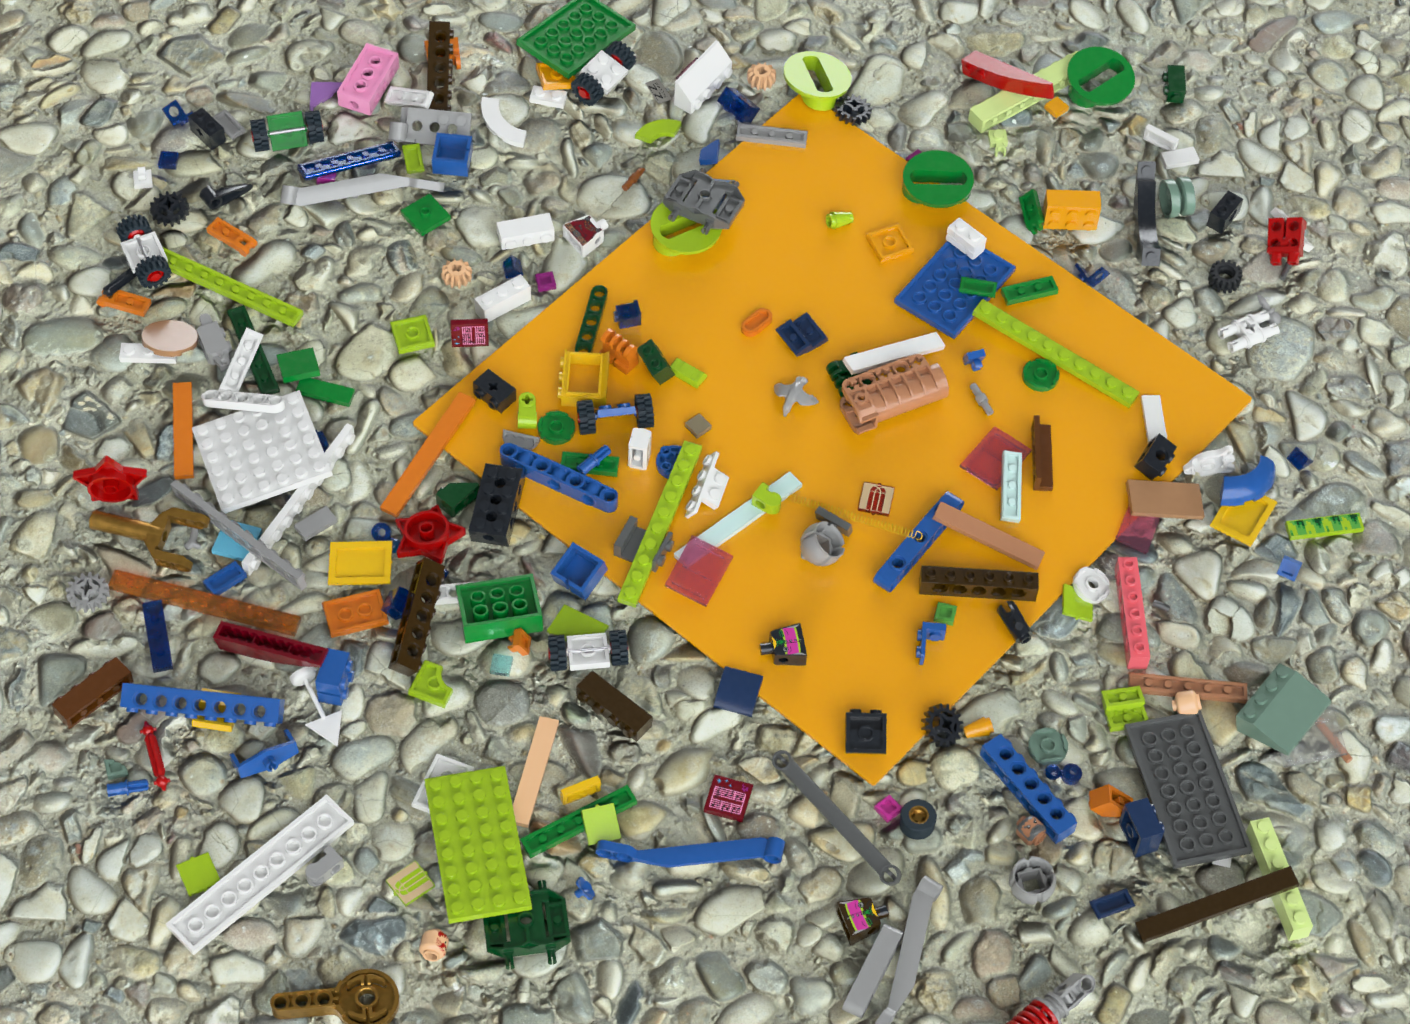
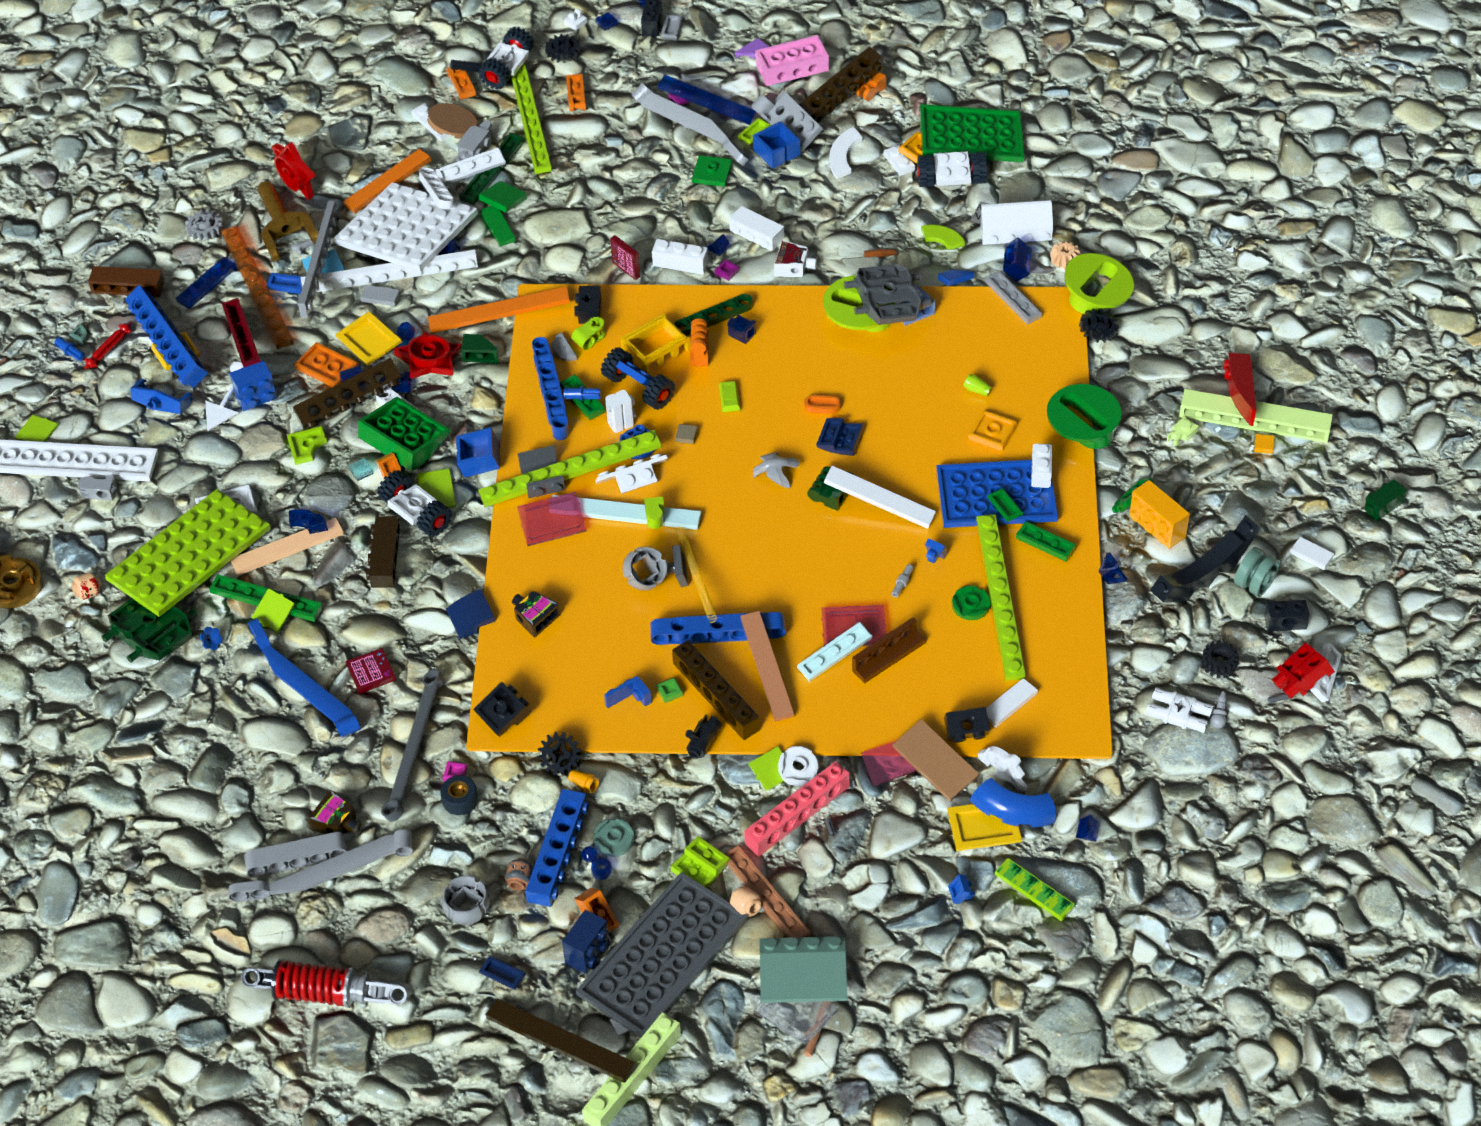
camera: 55 degrees right, 5 degrees down
black piece [199,184,253,210] -> none
plate [250,110,324,152] -> none
white tile [384,86,434,109] -> none
piece [386,860,435,907] -> none
lime tile [390,314,435,354] -> none
light nougat gear [441,258,472,289] -> none
black brick [468,463,525,547] -> none
green tile [537,411,575,445] -> none
yellow tile [560,775,601,805] -> none
dark green brick [637,339,675,385] -> none
nougat piece [839,354,949,435] -> none
piece [858,482,895,517] -> none
green piece [1067,47,1135,108] -> none
white tile [1143,124,1179,151] -> none
none -> clear blue tile [289,509,328,534]

